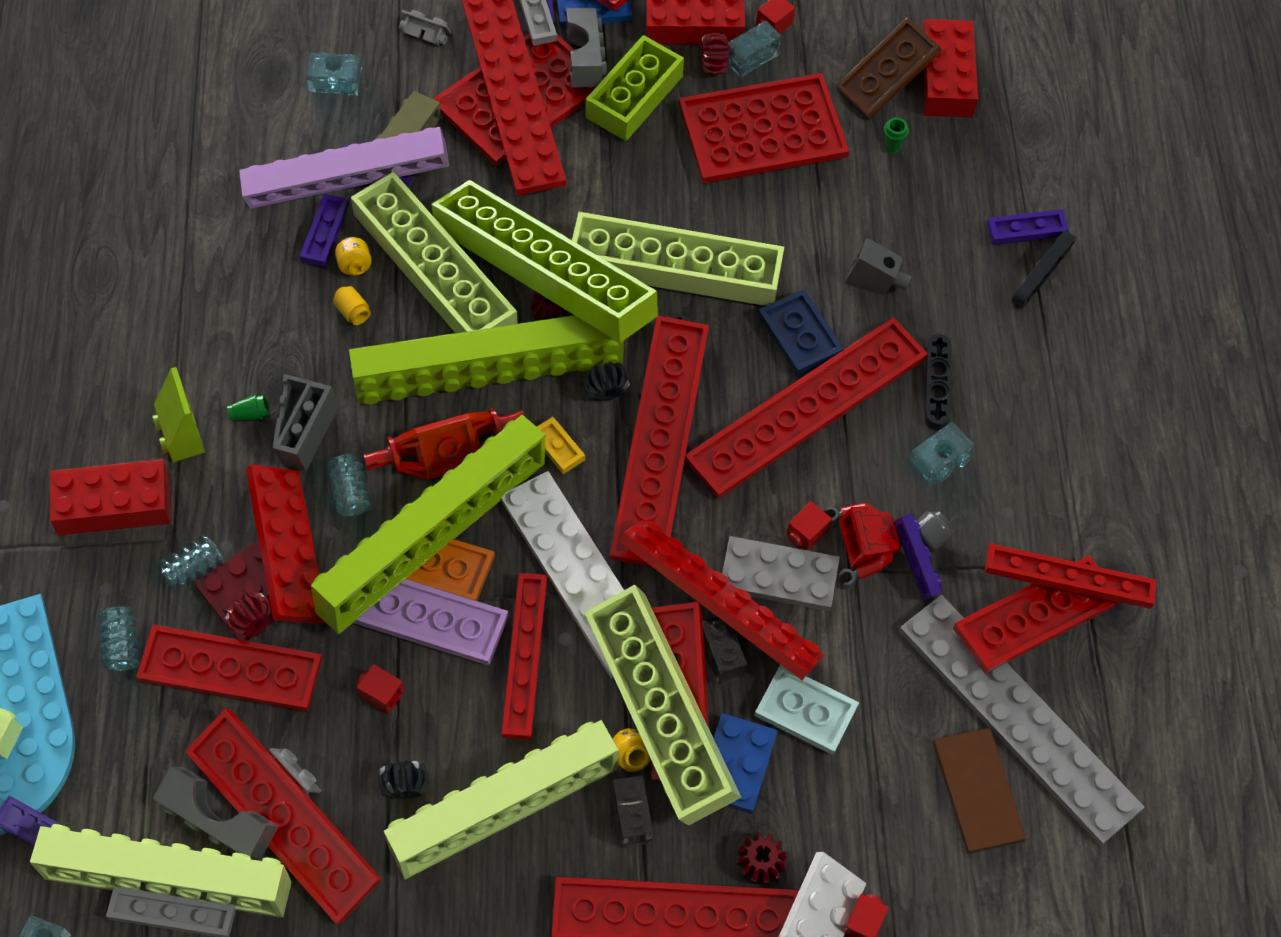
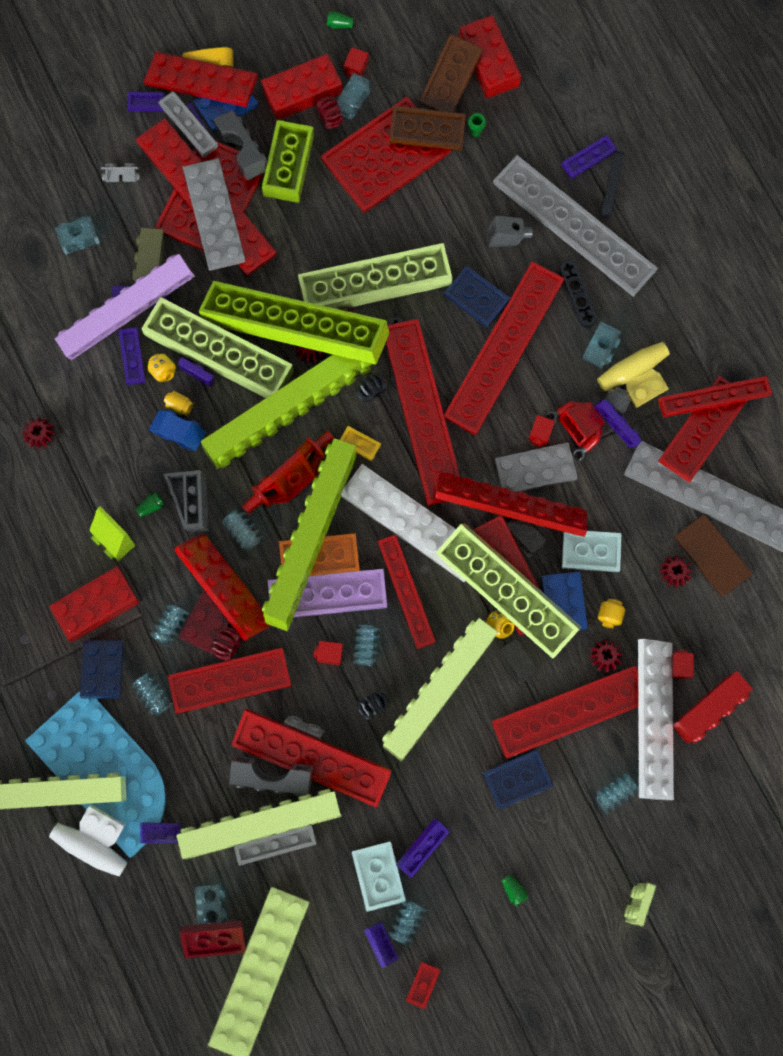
camera: 25 degrees left, 15 degrees up
none -> dark red gear [22,417,55,450]
none -> dark blue plate [80,640,124,699]
none -> blue brick [149,409,206,451]
none -> dark purple plate [178,357,215,387]
none -> light grey plate [183,158,245,271]
none -> clear light blue piece [353,625,381,667]
none -> reddish brown plate [389,106,466,151]
none -> light grey plate [493,155,658,297]
none -> light yellow plate [597,342,669,409]
none -> yellow head [598,599,625,629]
none -> dark red gear [659,555,693,588]

